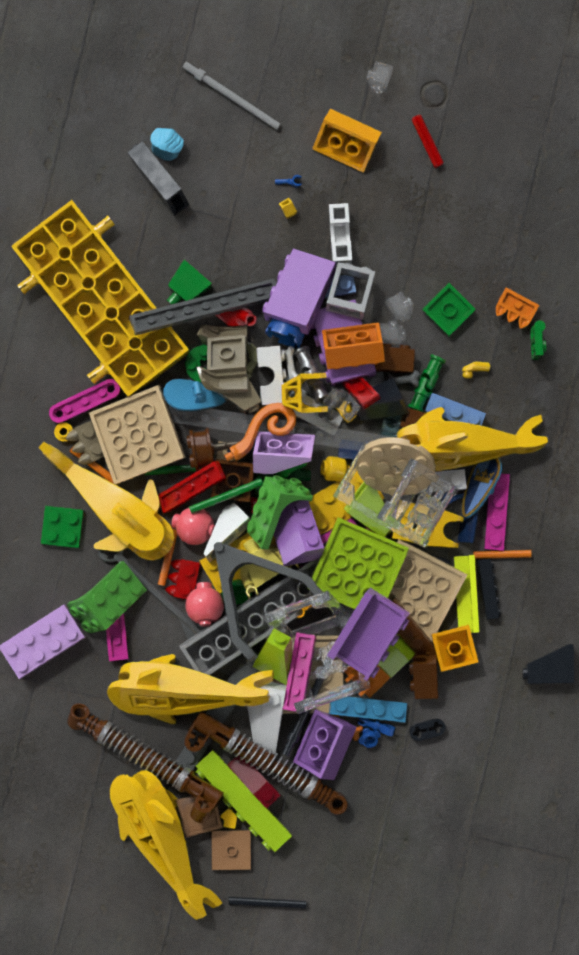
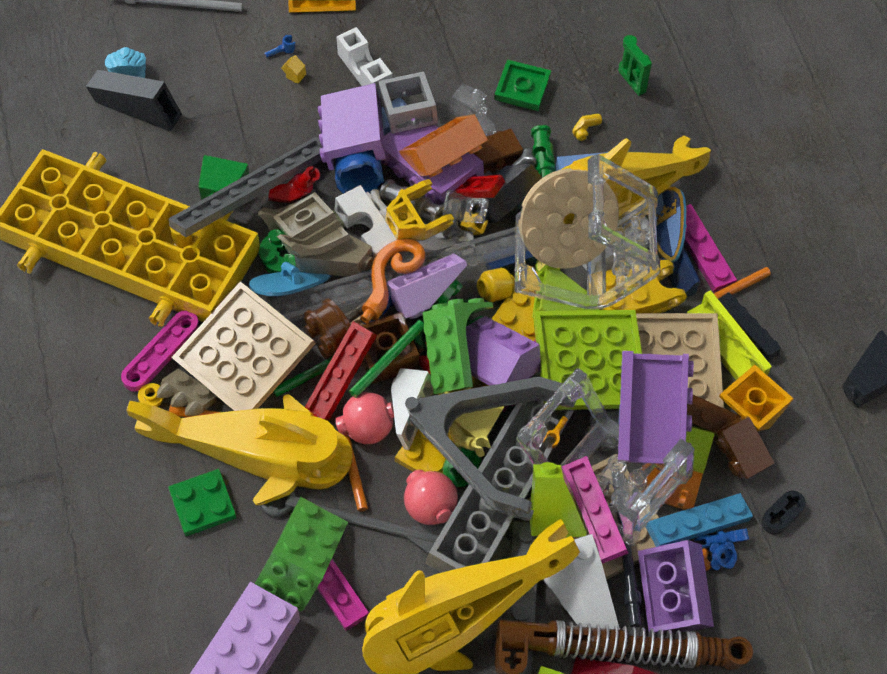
camera: 30 degrees left, 25 degrees down
red plate [165,559,200,599] -> none
orange plate [496,288,539,329] -> none

